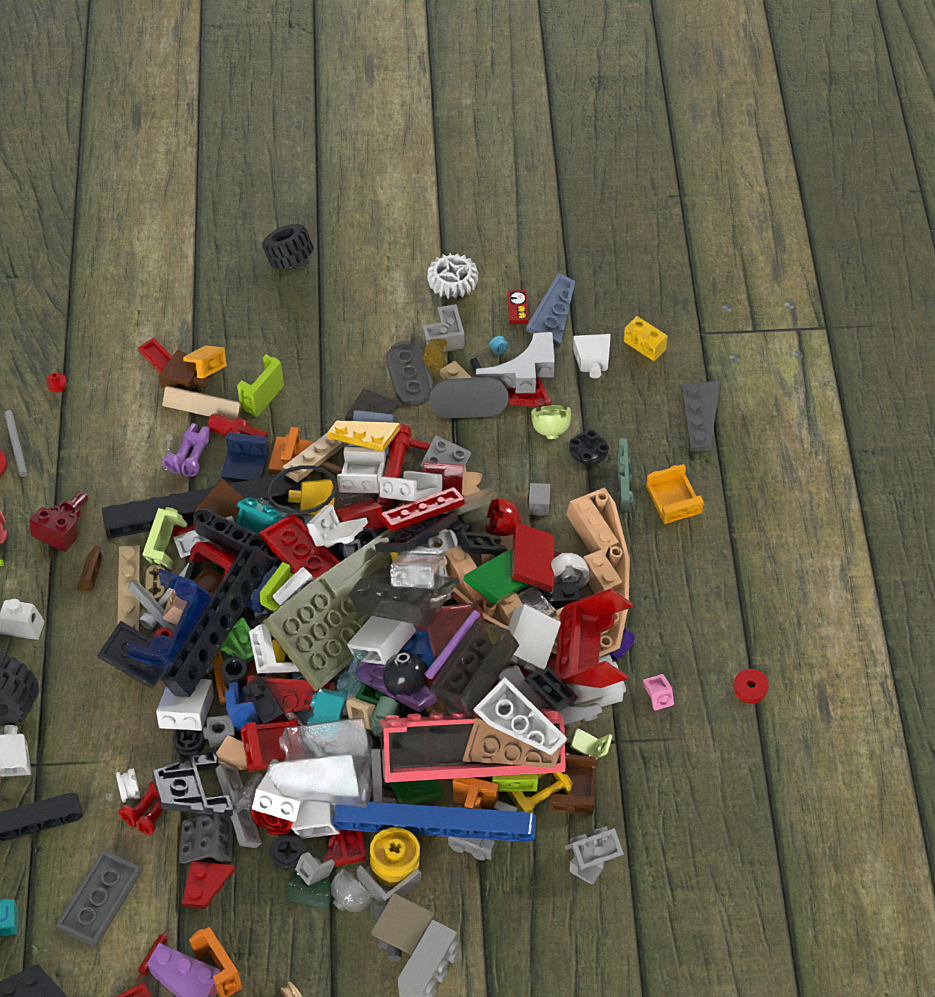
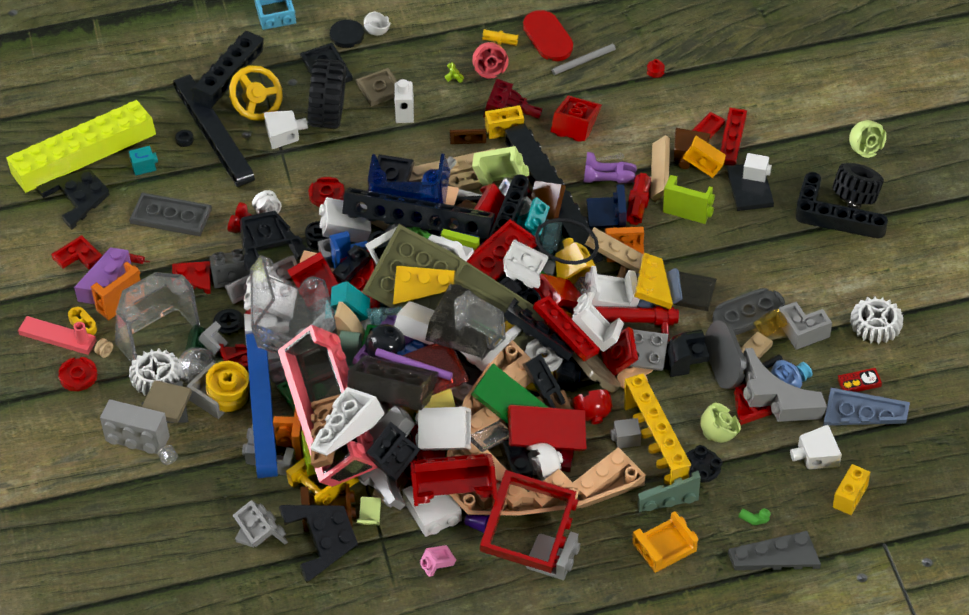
camera: 80 degrees right, 5 degrees down
none -> clear windscreen [115,272,201,363]
none -> white gear [129,348,182,396]
none -> clear bush [157,445,178,465]
none -> black wing [279,505,358,583]
none -> red tile [308,177,345,207]
none -> yellow wing [393,266,455,305]
none -> red window [480,470,579,573]
none -> yellow brick [485,105,524,139]
none -> light grey bracket [526,532,581,580]
none -> red slope [550,95,602,142]
none -> yellow window [624,373,691,485]
none -> black brick [665,330,710,377]
none -> red tile [720,108,747,166]
none -> black tile [726,164,774,211]
none -> bright green arm [739,508,771,525]
none -> white brick [743,153,772,182]
none -> medium blue piece [771,360,802,388]
none -> black beam [796,172,888,238]
none -> yellowish green cylinder [849,120,886,158]

